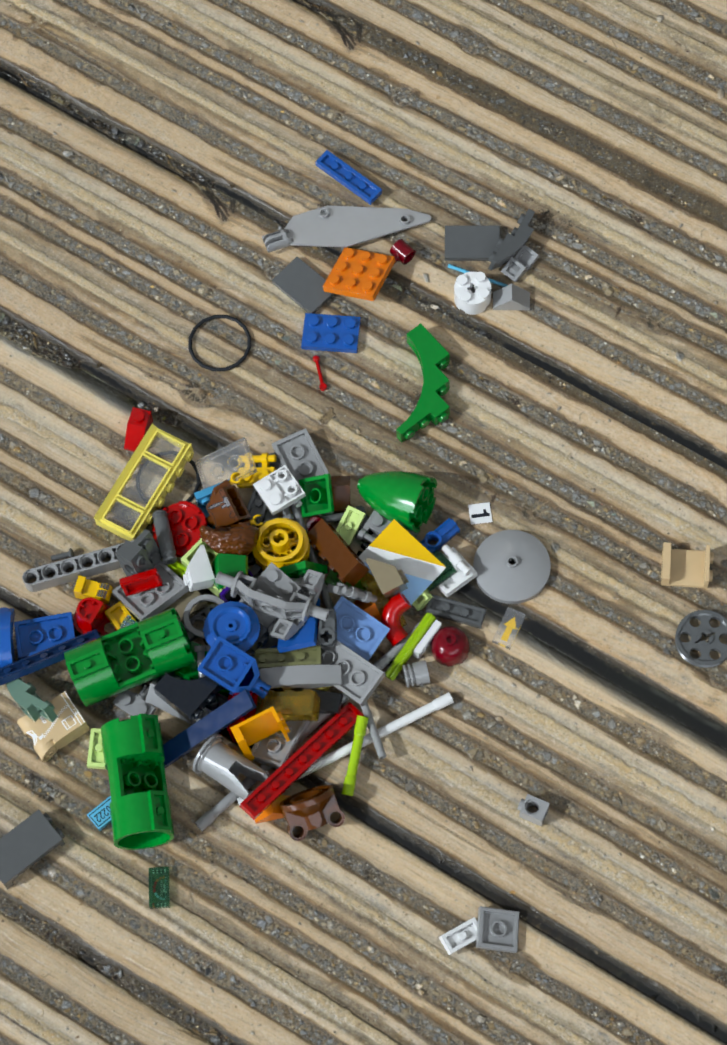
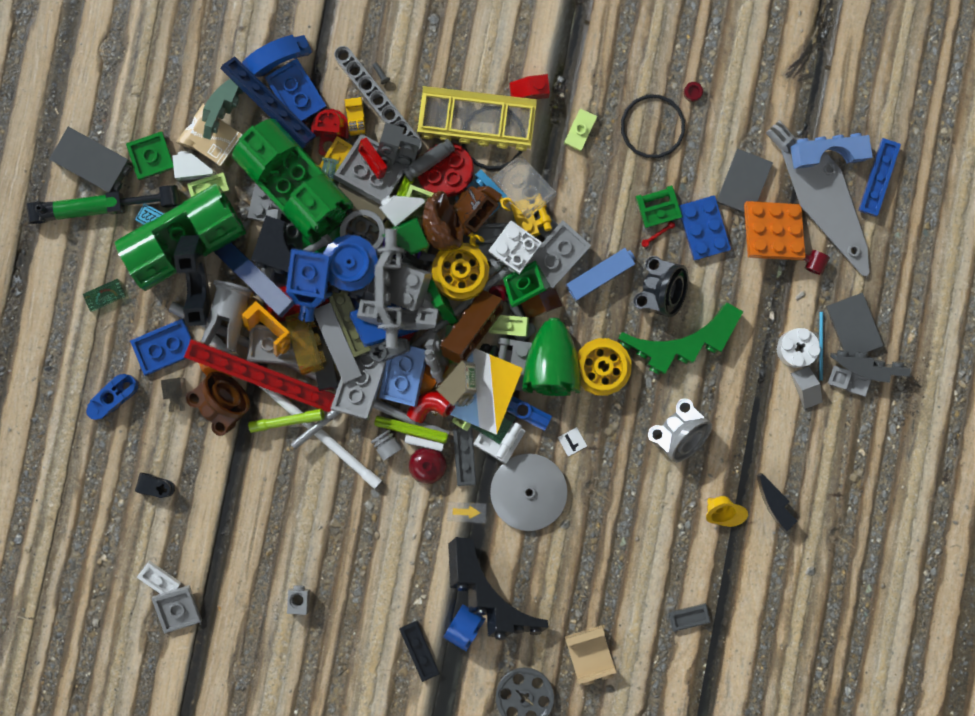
camera: 65 degrees right, 20 degrees up
none -> piece [26,185,180,224]
none -> blue piece [86,374,138,420]
none -> green plate [126,131,174,181]
none -> blue tile [130,318,192,376]
none -> black piece [135,472,175,498]
none -> clear smoke brick [161,377,187,413]
none -> white slope [172,151,216,181]
none -> black arch [174,235,212,327]
none -> black tile [399,620,440,682]
none -> blue brick [443,604,486,651]
none -> black arch [448,537,549,640]
none -> yellowish green plate [564,108,597,152]
none -> medium blue brick [566,248,636,302]
none -> yellow wheel [577,338,631,396]
none -> black piece [633,256,689,317]
none -> green plate [635,185,682,229]
none -> light grey piece [648,399,712,463]
none -> dark grey tile [668,603,711,632]
none -> dark red tile [684,82,703,102]
none -> yellow piece [706,496,748,527]
none -> black slope [757,473,798,532]
none -> medium blue arch [790,133,873,169]

